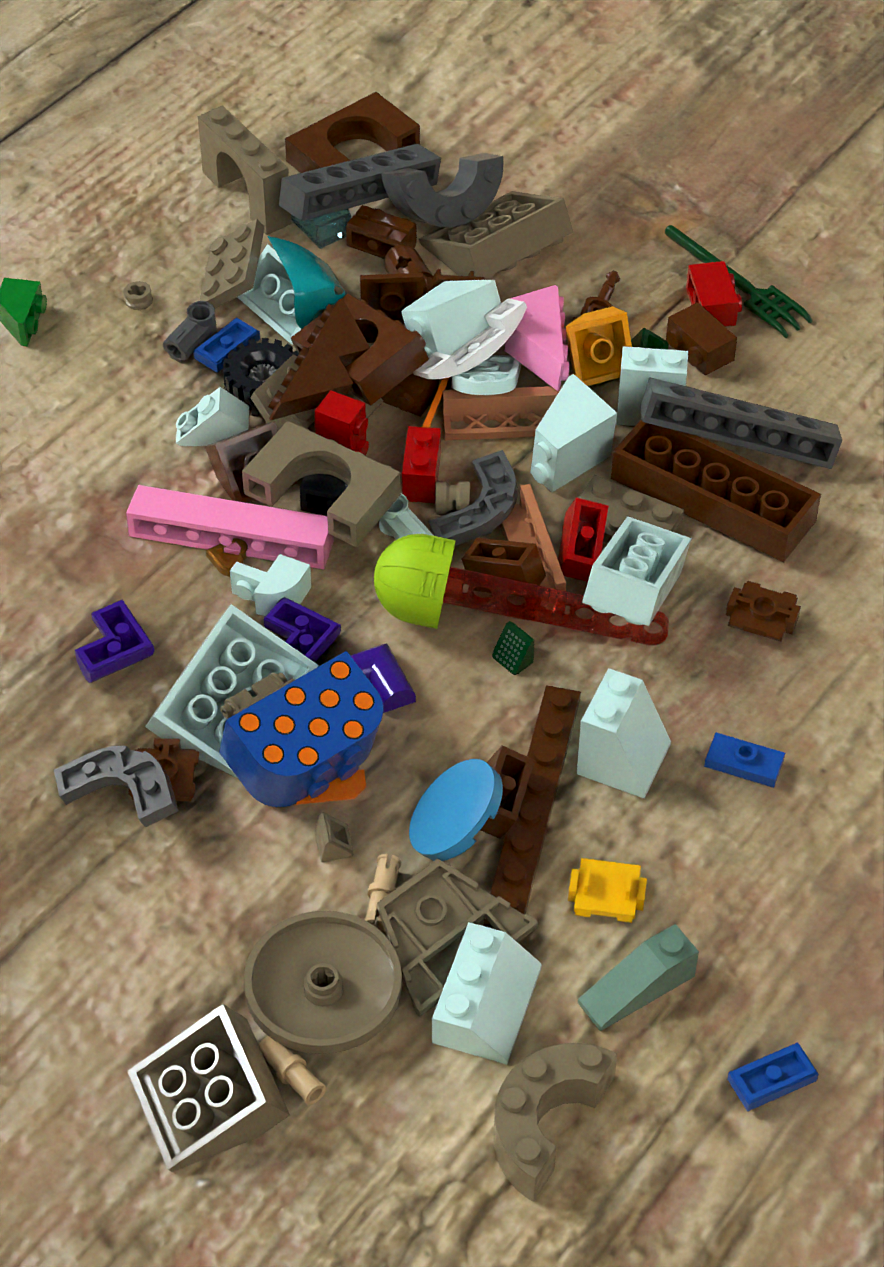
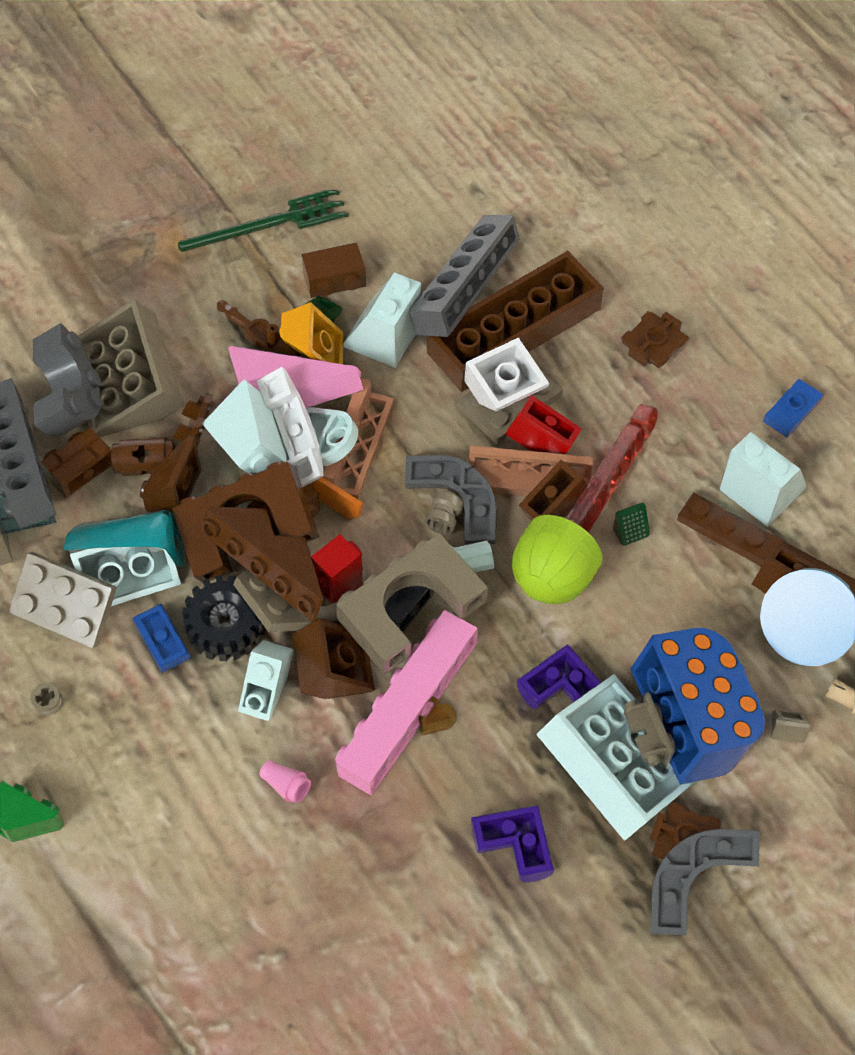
camera: 70 degrees left, 10 degrees up
dark grey piece [163,301,217,362] -> none
light aqua brick [230,554,311,616] -> none
dark purple brick [350,643,416,713] -> none
red brick [402,426,441,503] -> none
light aqua slope [530,374,617,492] -> none
light aqua brick [582,516,692,626] -> none
red brick [686,261,742,327] -> none
none -> bright pink cone [260,760,311,803]
none -> white slope [465,338,549,412]

